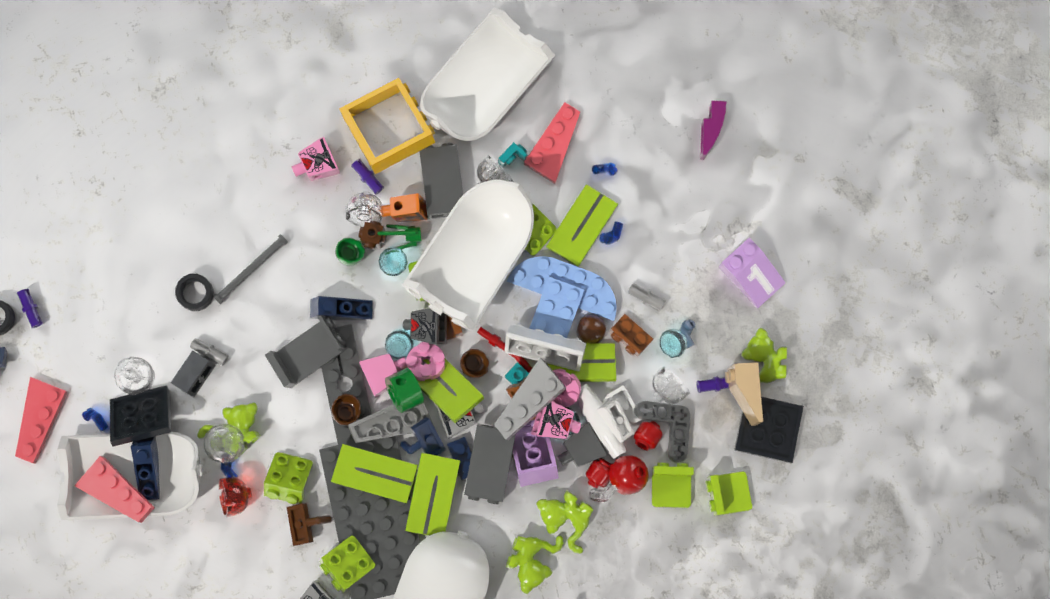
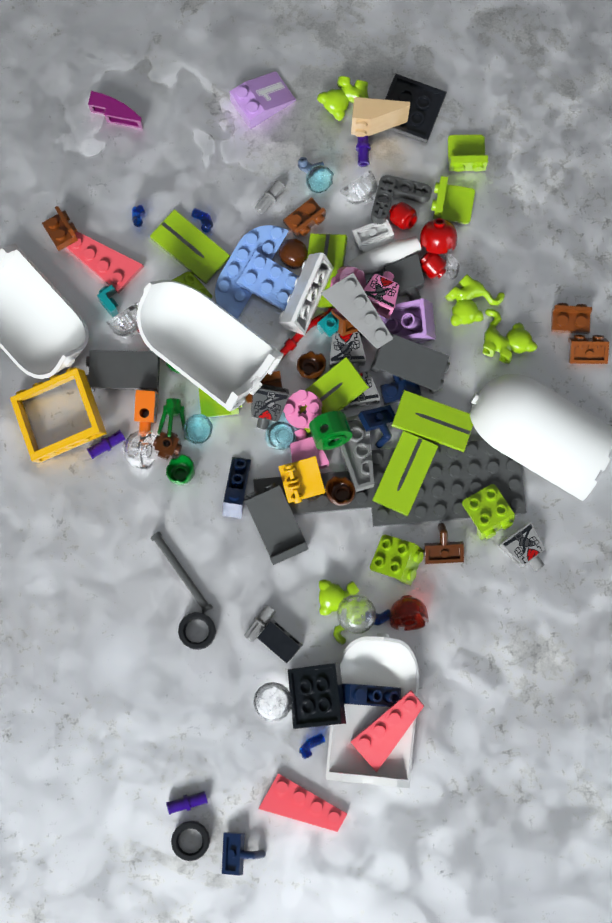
camera: 80 degrees left, 0 degrees up
bright pink torso [291,137,340,181] -> none
white slope [597,399,635,443] -> none
none -> dark orange bracket [42,206,78,251]
none -> yellow hinge [278,456,325,503]
none -> torso [329,332,366,368]

